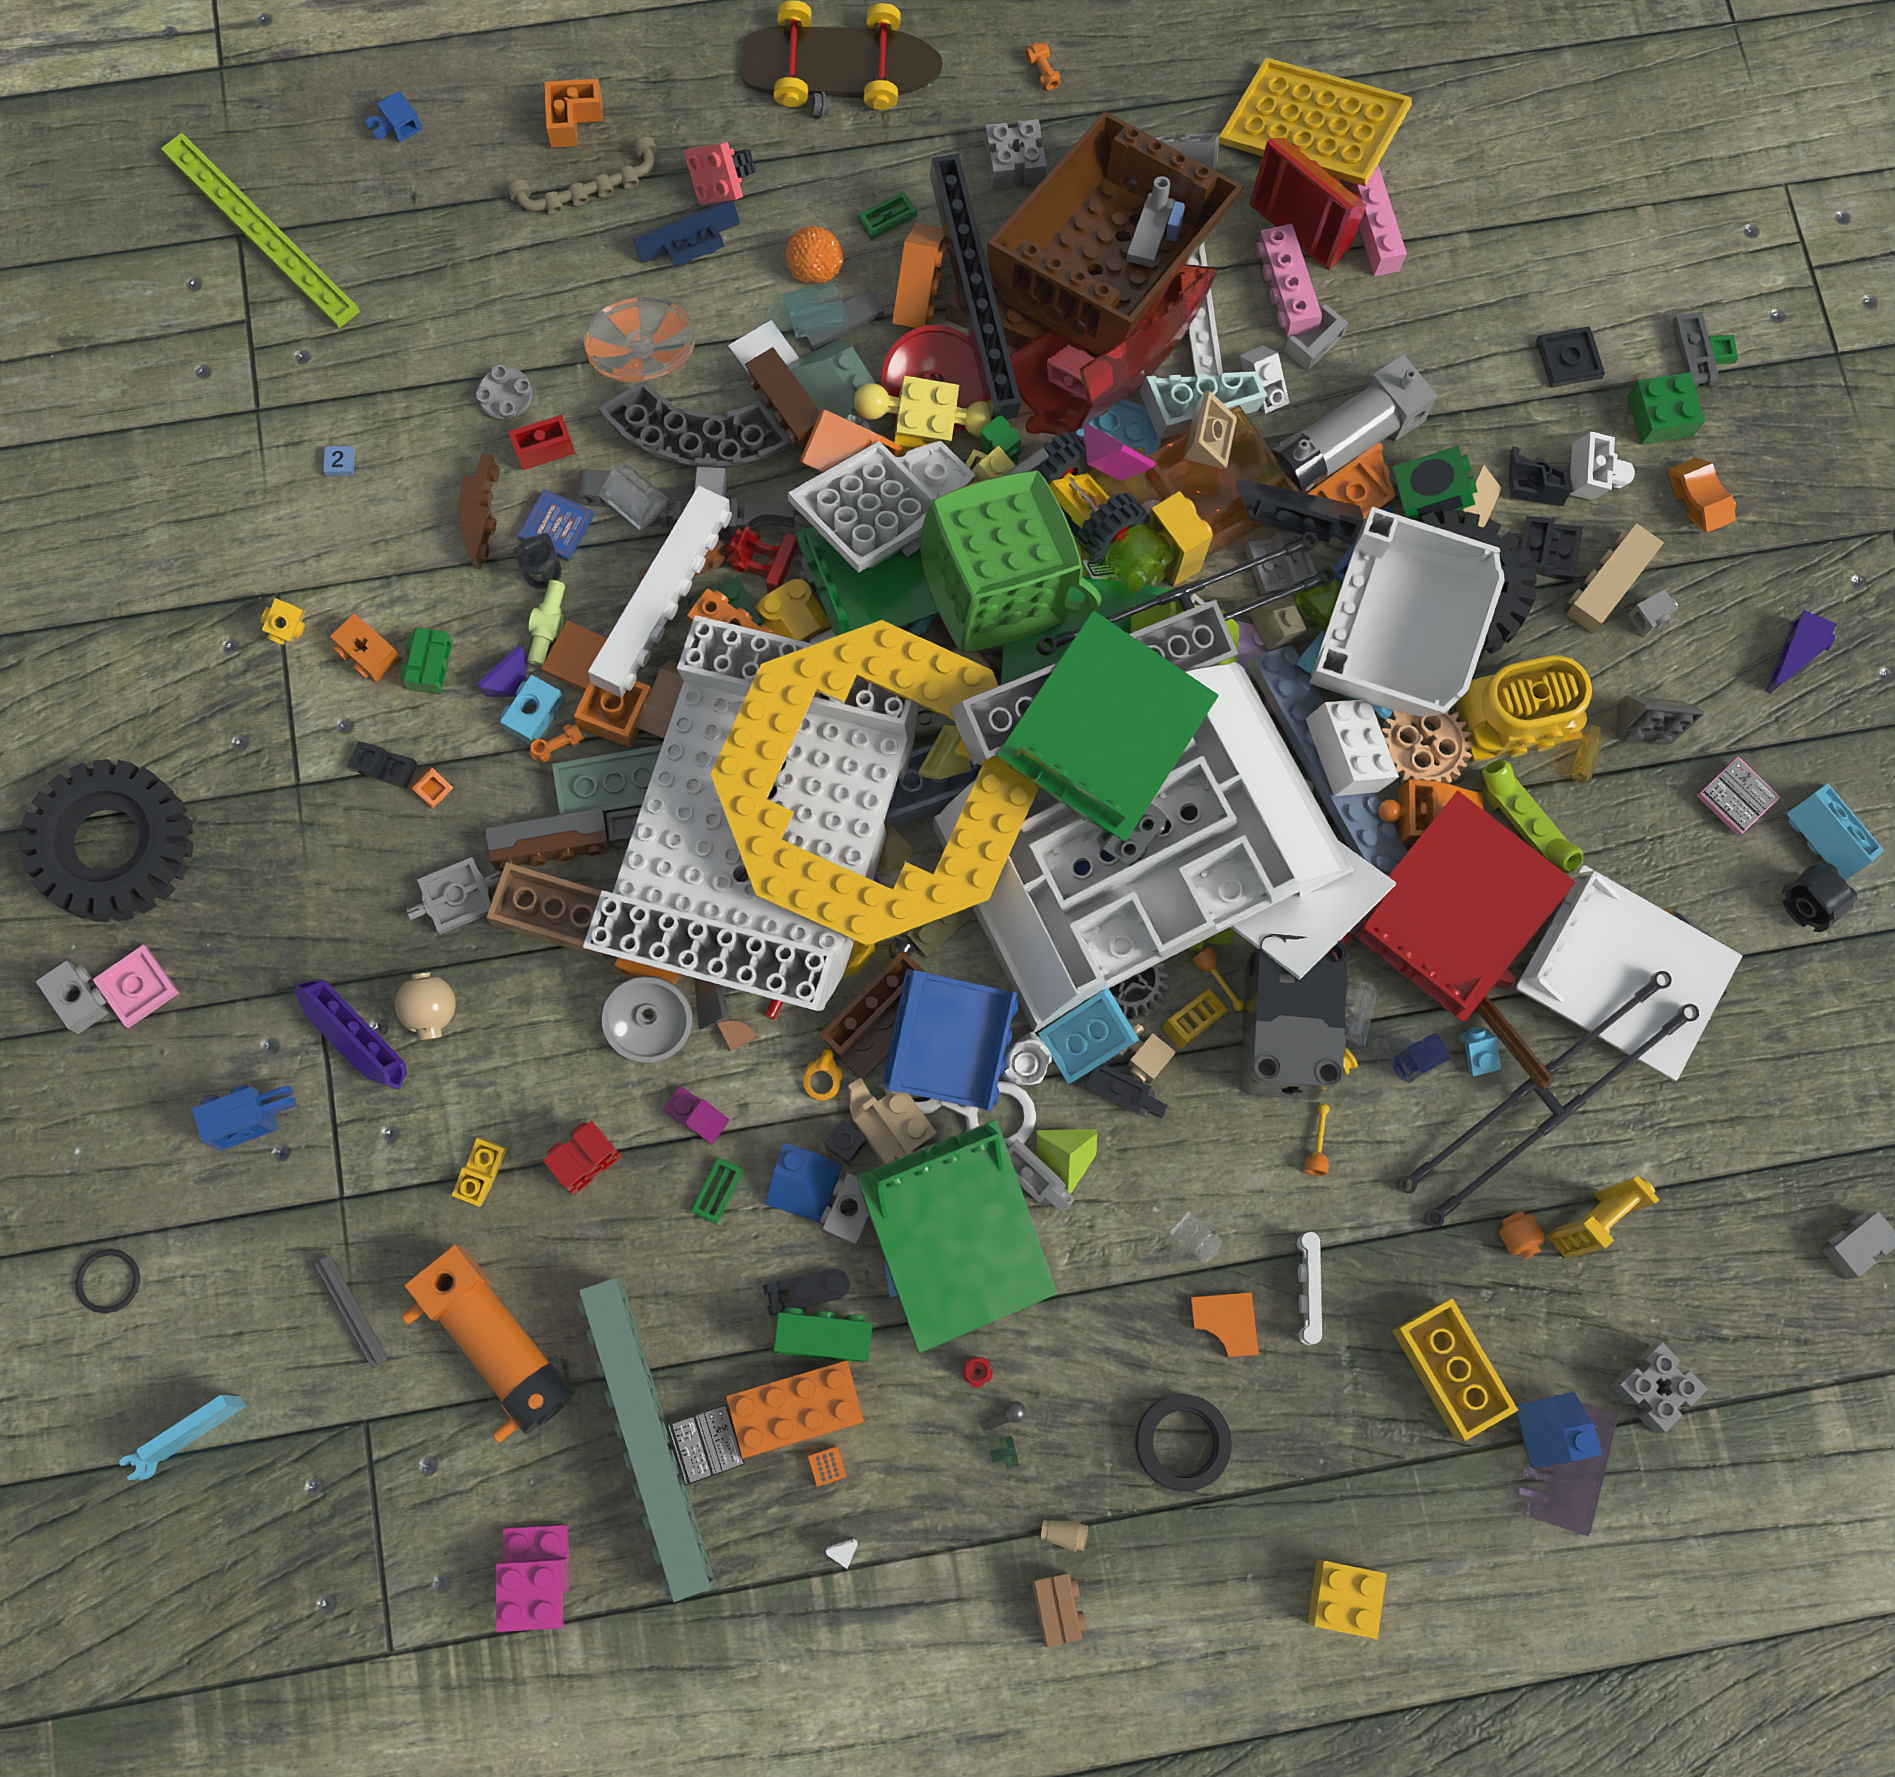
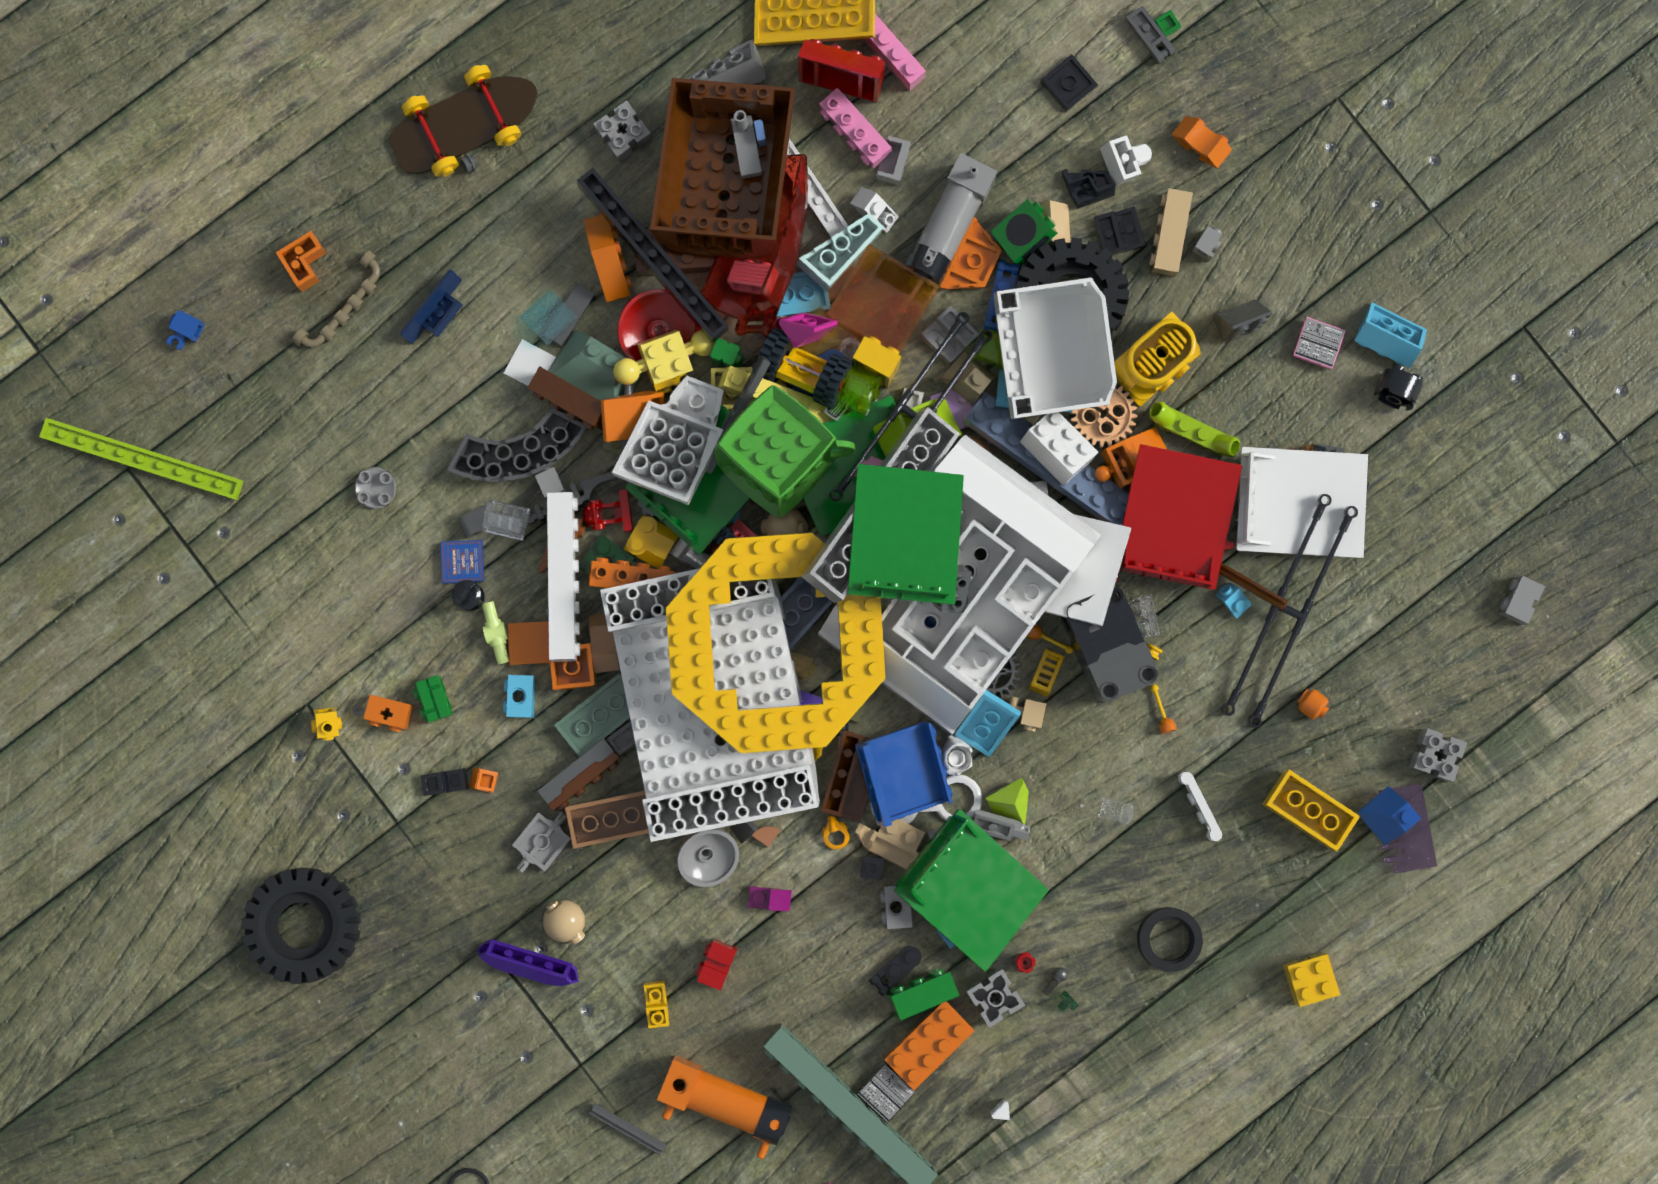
camera: 25 degrees left, 10 degrees up
light grey brick [36,960,109,1034] -> none
bright pink tile [93,944,179,1028] -> none
blue brick [191,1085,297,1151] -> none
medium blue tile [323,446,355,476] -> none
reddish brown slope [459,453,500,570] -> none
dark purple slope [477,645,528,697] -> none
red brick [508,414,576,471] -> none
orange bar [529,724,584,763] -> none
clear dish [584,297,695,382] -> none
coral plate [683,142,756,205] -> none
green tile [690,1156,745,1225] -> none
blue slope [766,1143,842,1223] -> none
orange hair [785,226,844,284] -> none
orange tile [808,1447,847,1487] -> none
green tile [857,191,917,240] -> none
light yellow slope [917,725,971,780] -> none
orange bar [1025,42,1061,90] -> none
medium nougat brick [1031,1572,1087,1647] -> none
tan cone [1041,1520,1088,1553] -> none
black hinge [1084,1064,1168,1118] -> none
tan slope [1184,391,1237,469] -> none
orange tile [1190,1292,1259,1358] -> none
black wedge [1236,478,1364,545] -> none
clear blue brick [1393,1033,1451,1083] -> none
yellow fence [1546,1175,1660,1259] -> none
clear yellow cylinder [1570,725,1603,783] -> none
green brick [1627,372,1705,445] -> none
dark purple slope [1766,610,1836,694] -> none
none -> light grey brick [965,967,1025,1028]

